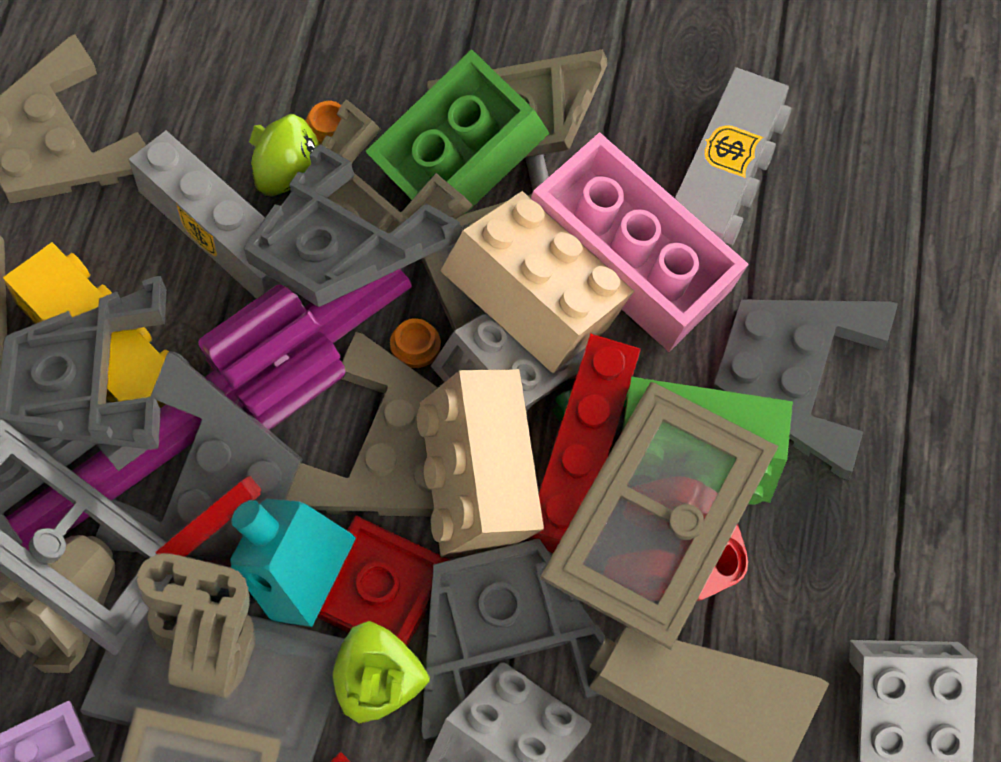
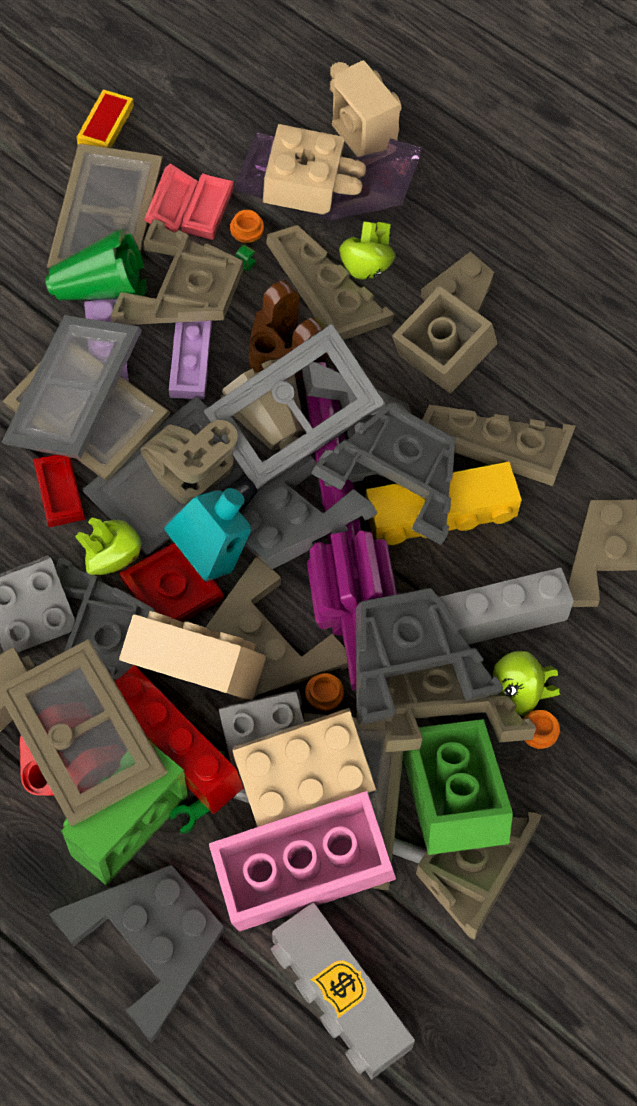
camera: 120 degrees right, 0 degrees up
red tile [155,476,262,557] -> none

